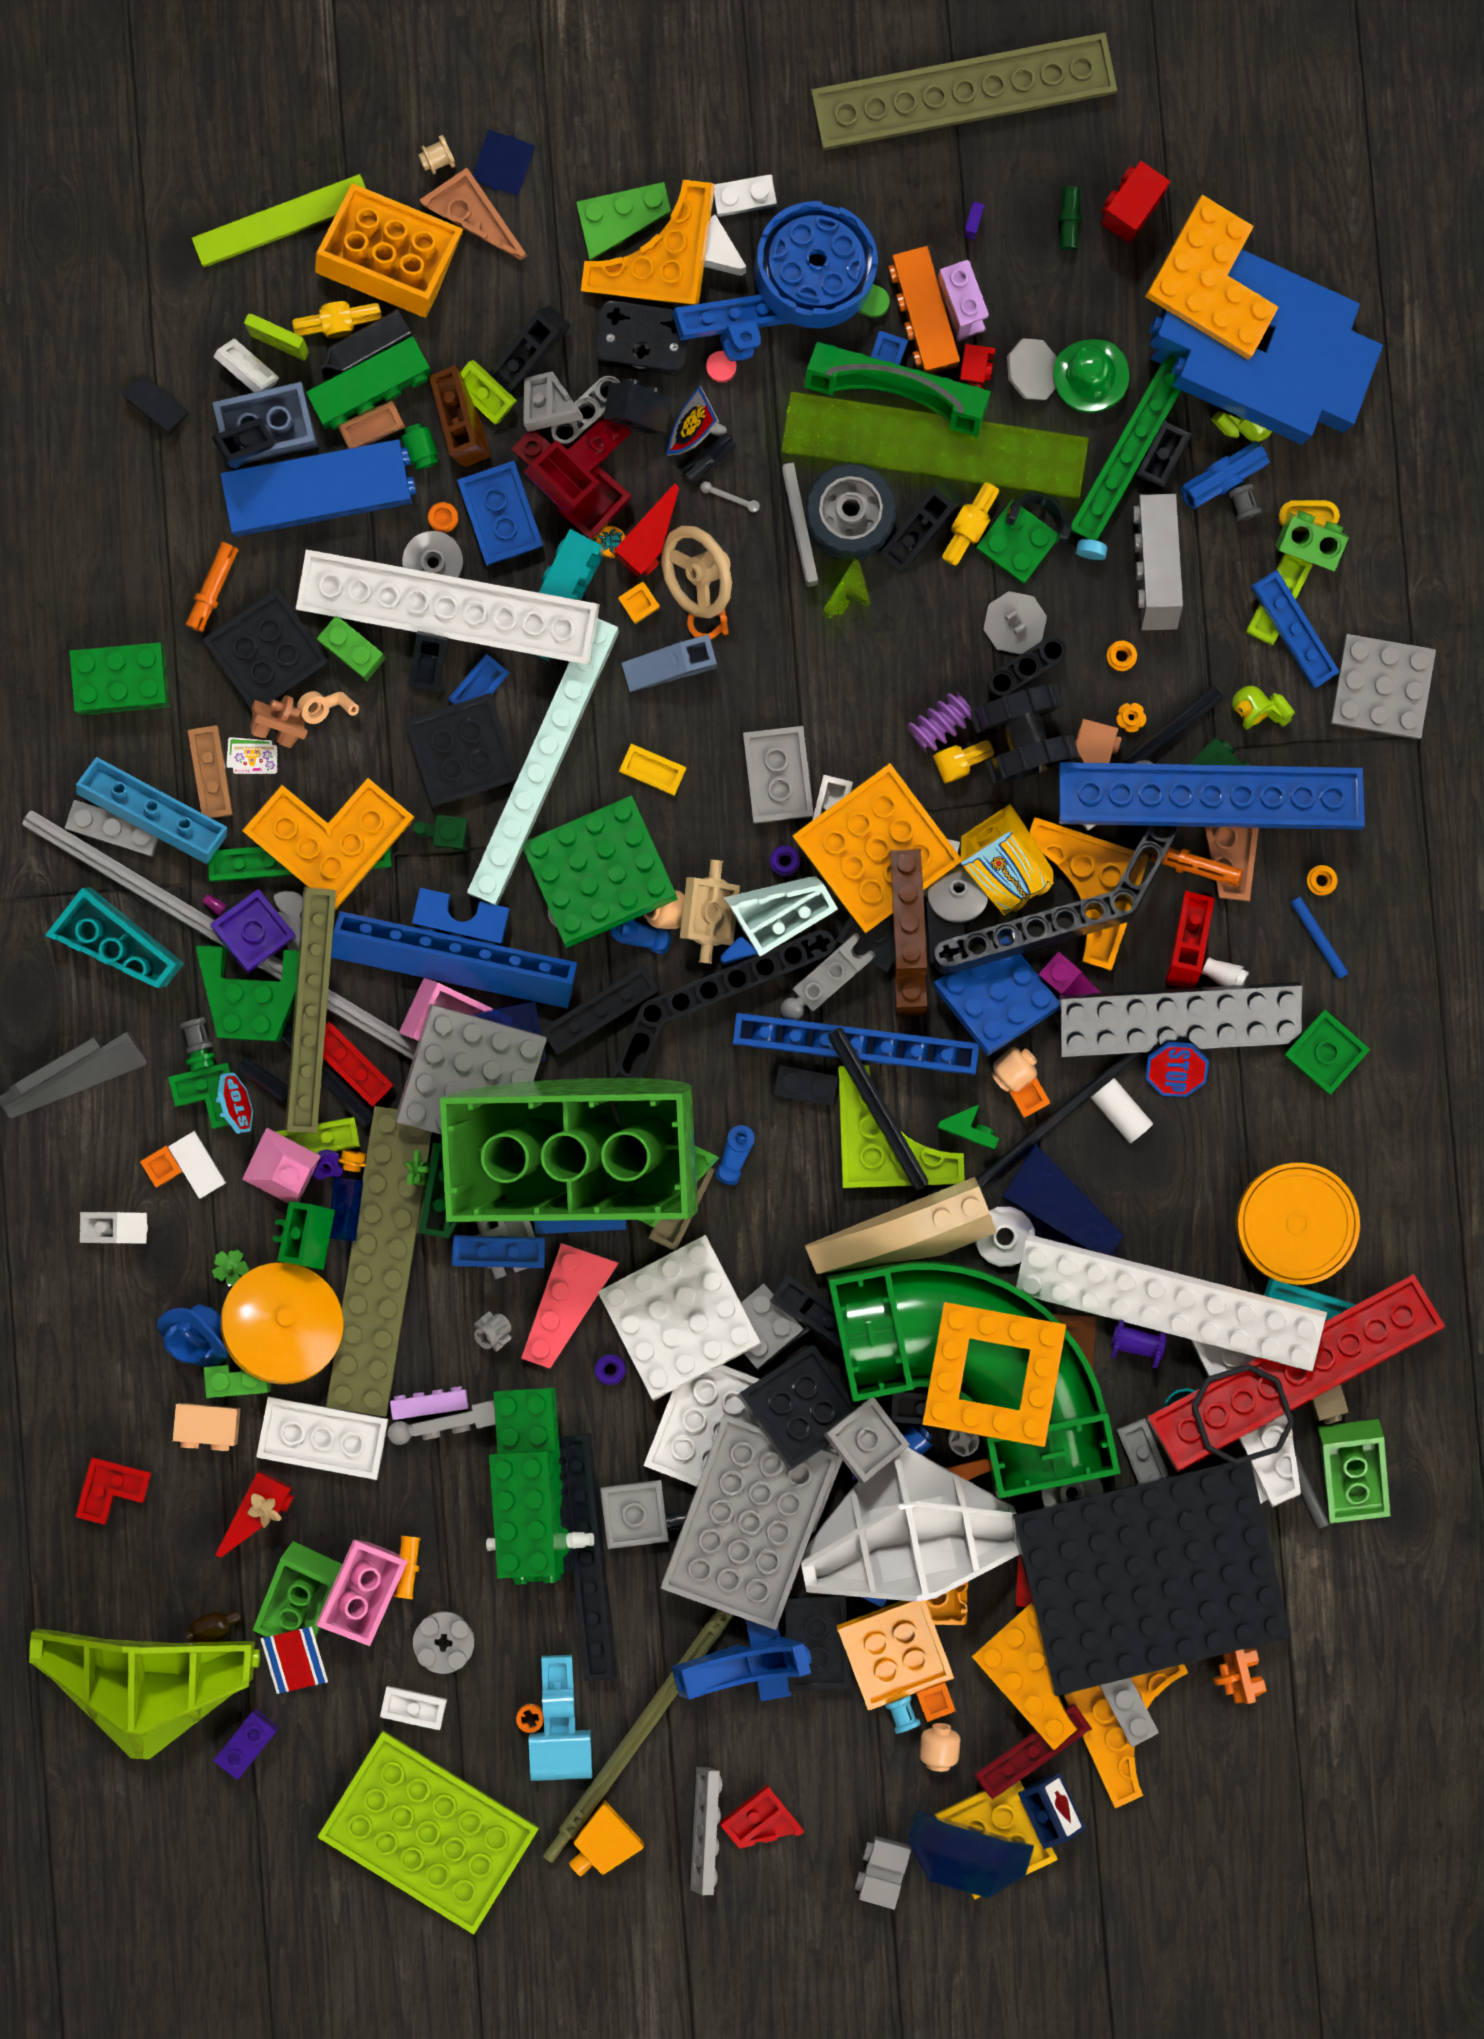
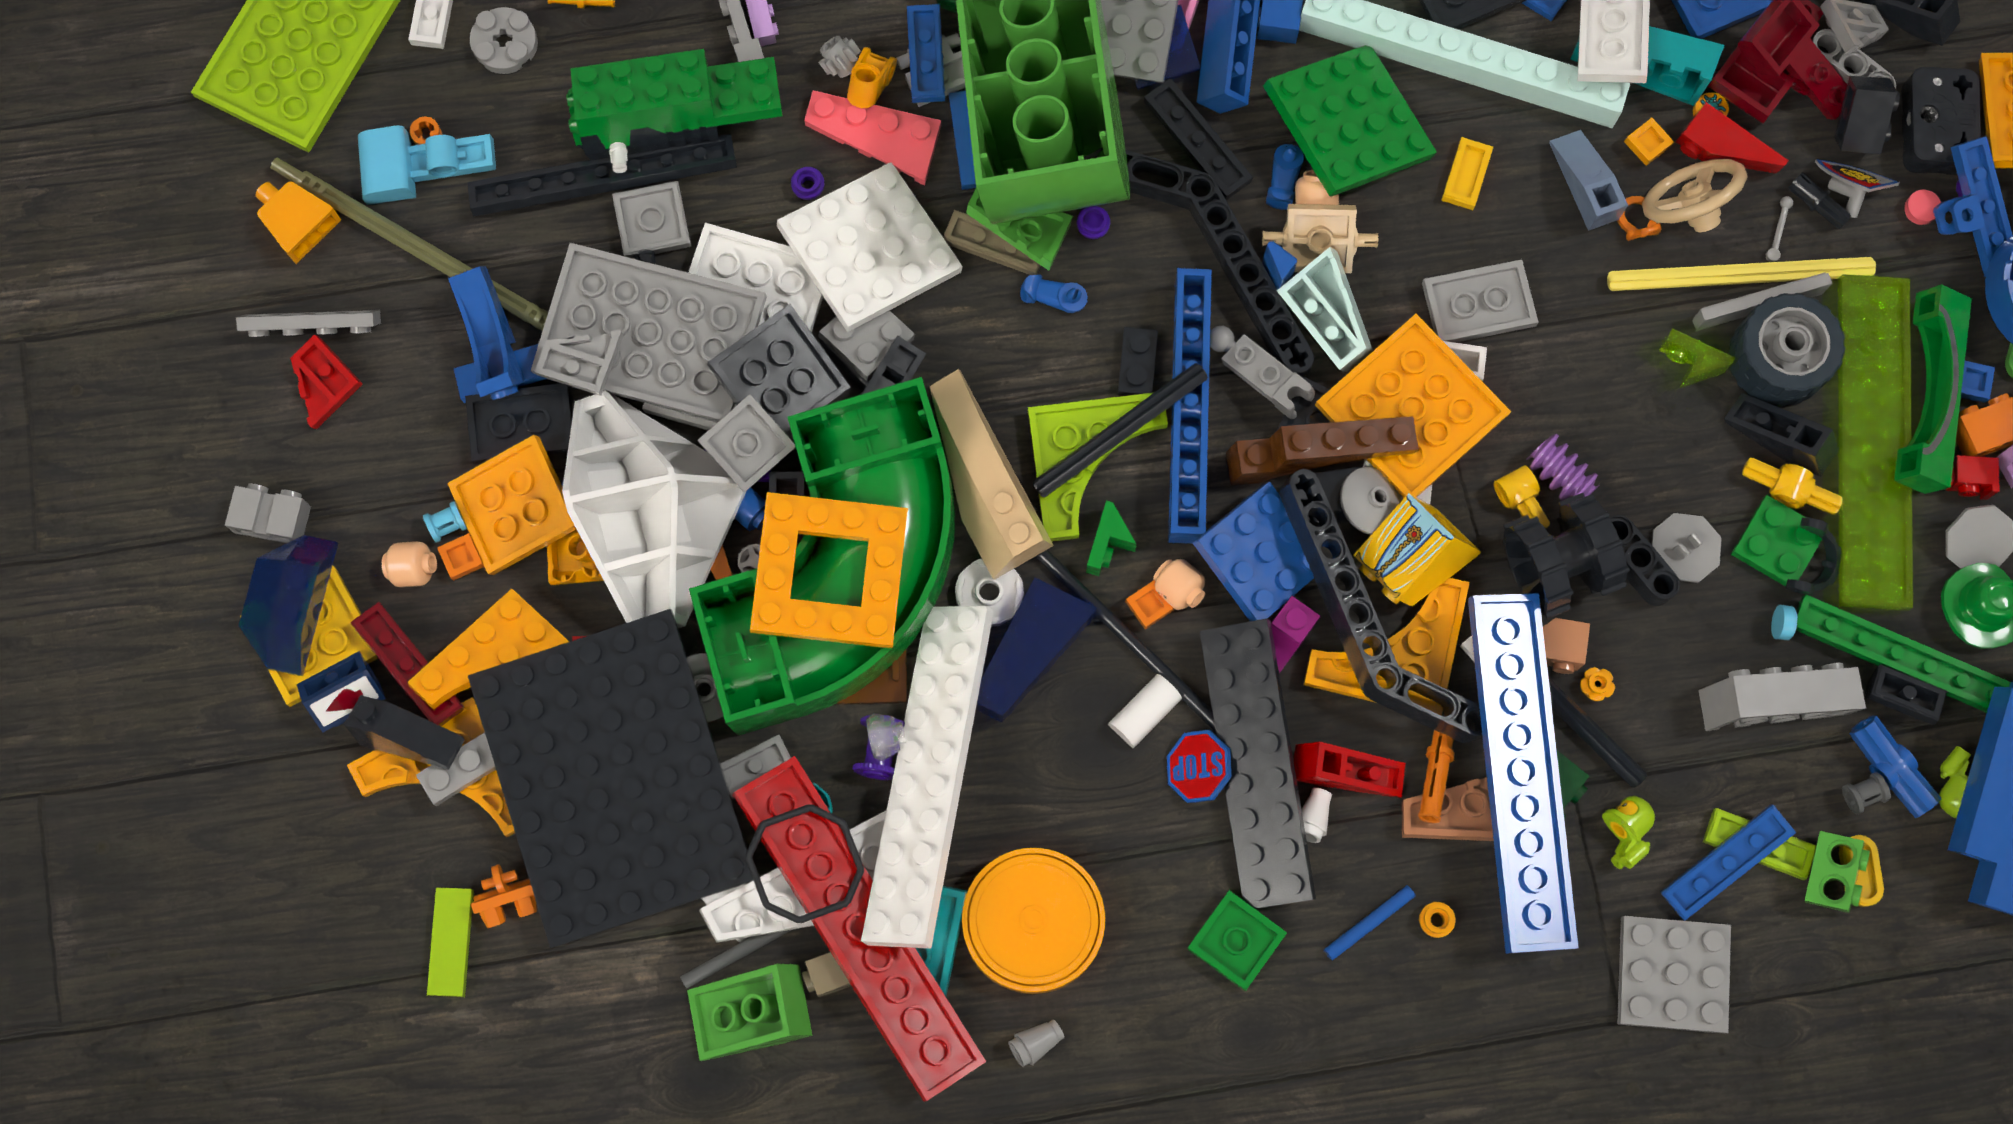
camera: 90 degrees right, 10 degrees down
dark purple plate [770,846,800,876] -> none
light orange plate [1106,641,1137,671] -> none
none -> black slope [344,695,465,770]
none -> lime tile [427,888,474,997]
none -> light grey wing [534,330,623,396]
none -> light orange piece [847,47,897,108]
none -> clear cone [866,713,906,761]
none -> light grey cone [1008,1019,1064,1067]
none -> light yellow axle [1607,257,1876,291]

